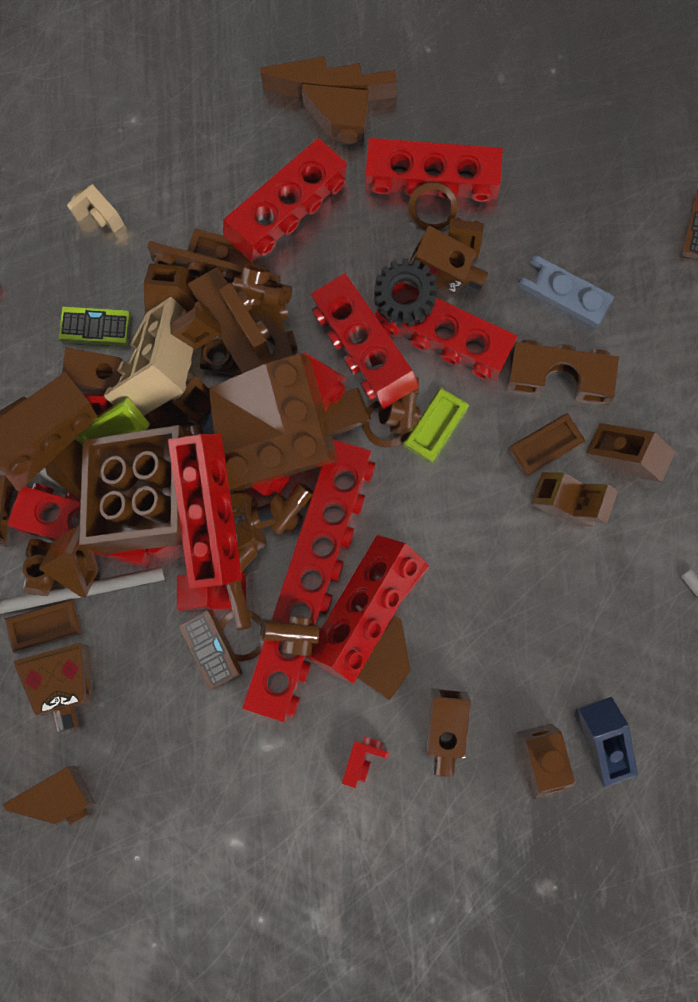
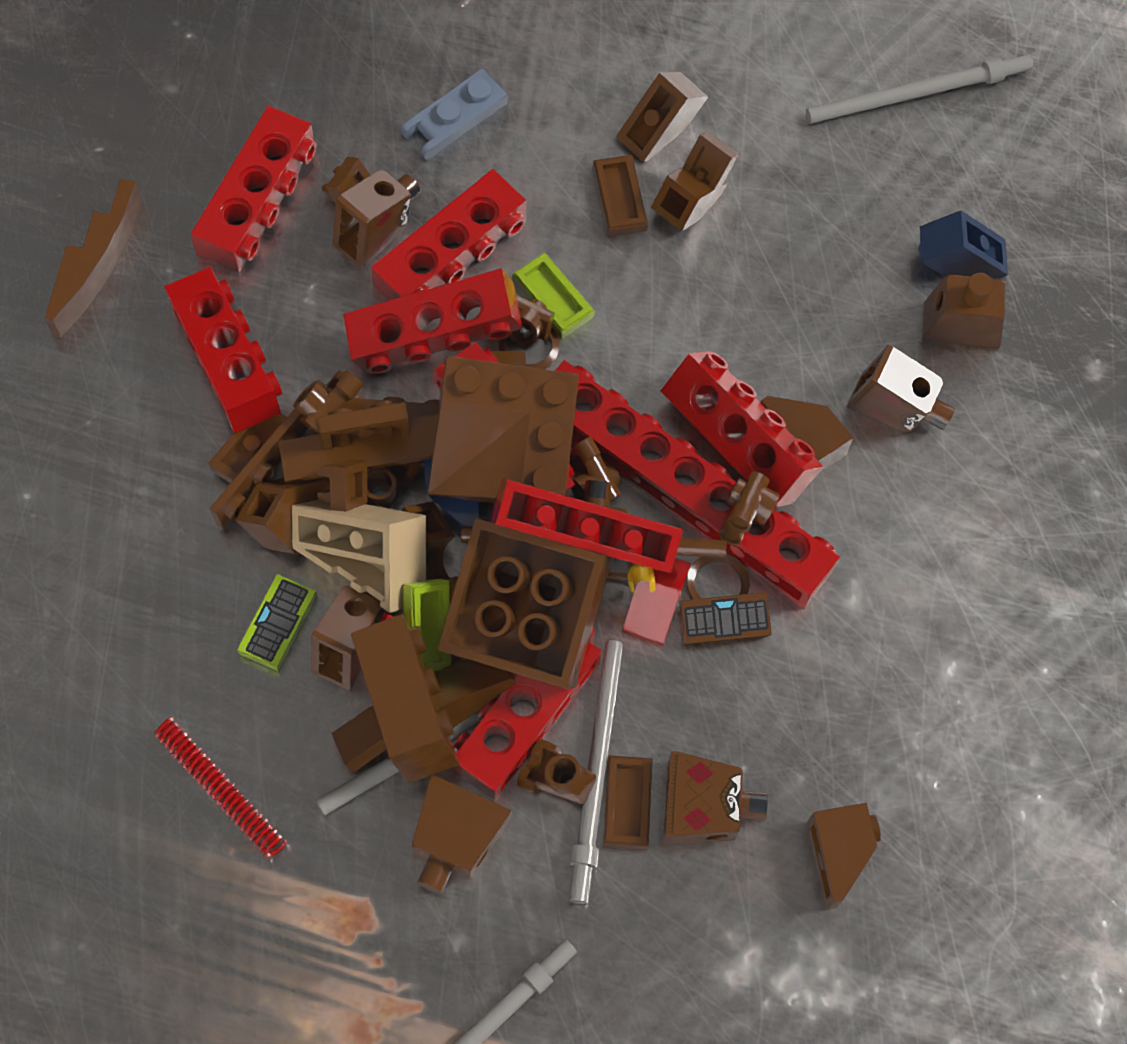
camera: 80 degrees left, 10 degrees down
reddish brown slope [39,525,99,598] -> none
tan bracket [67,184,124,233] -> none
reddish brown slope [302,84,369,144] -> none
red bracket [342,736,389,788] -> none
black tyre [374,258,437,327] -> none
reddish brown piece [409,182,458,230] -> none
reddish brown arch [507,339,619,405] -> none

